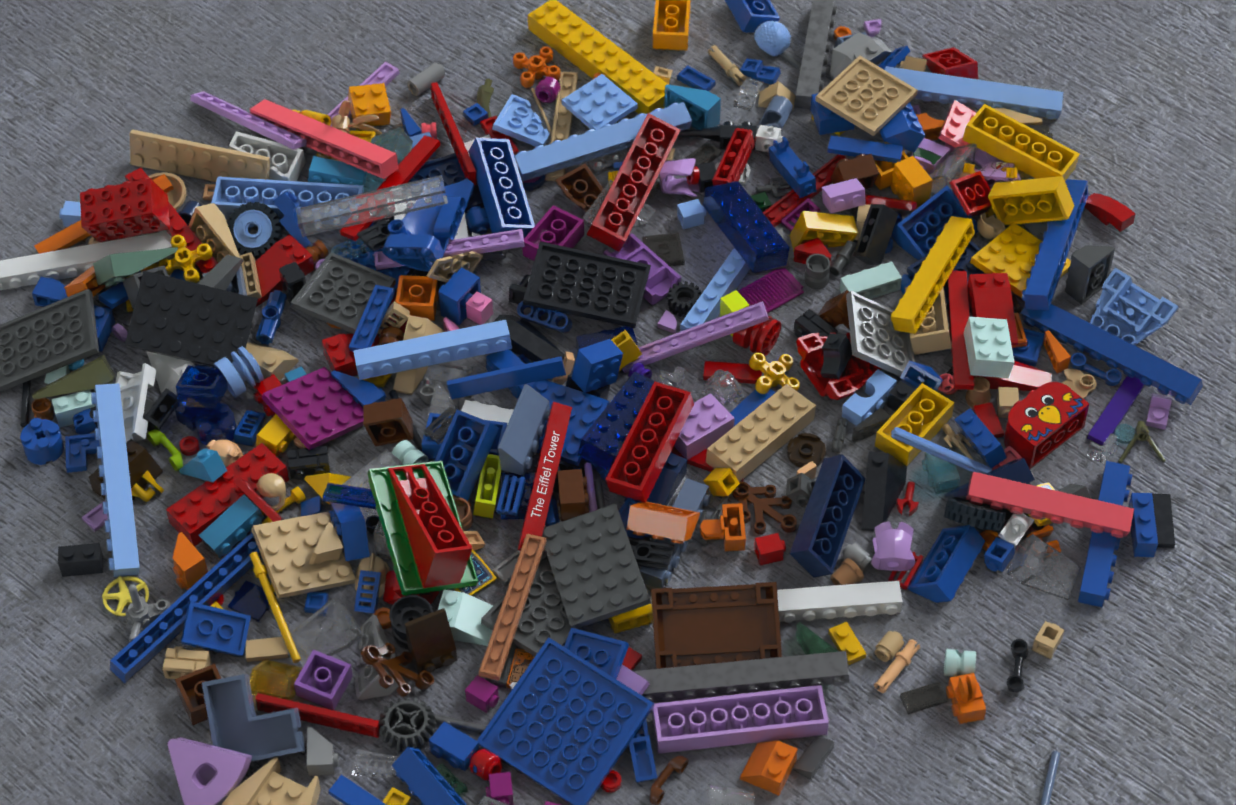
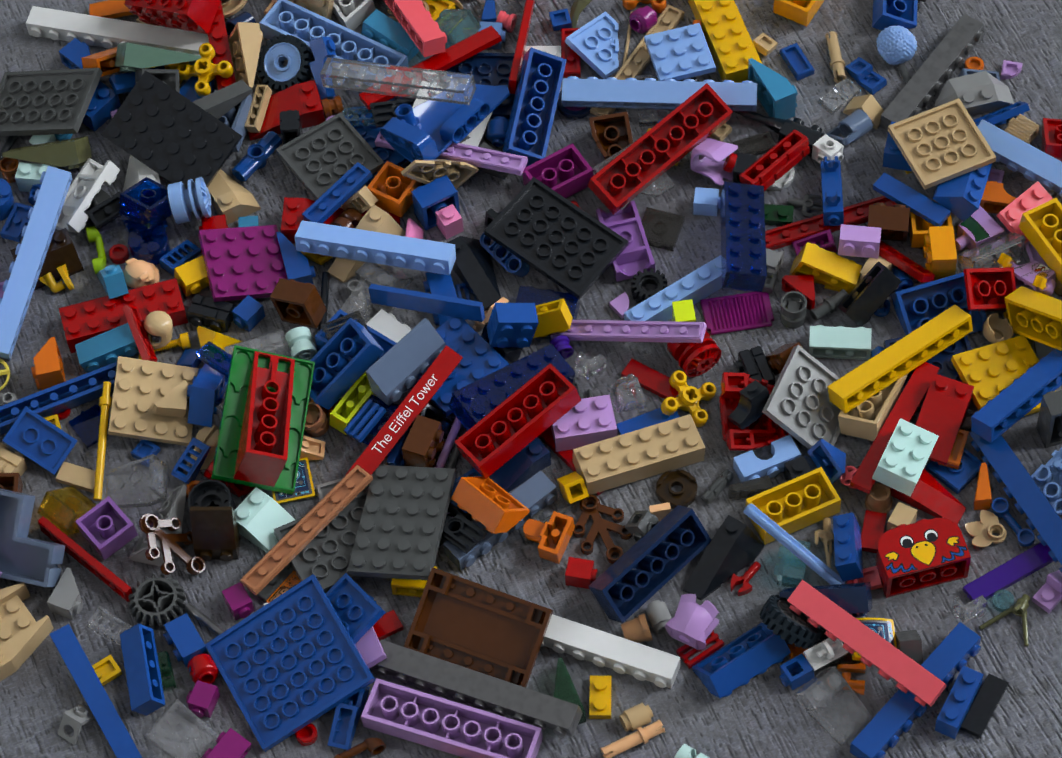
camera: 30 degrees right, 5 degrees up
none -> blue brick [232,295,265,332]

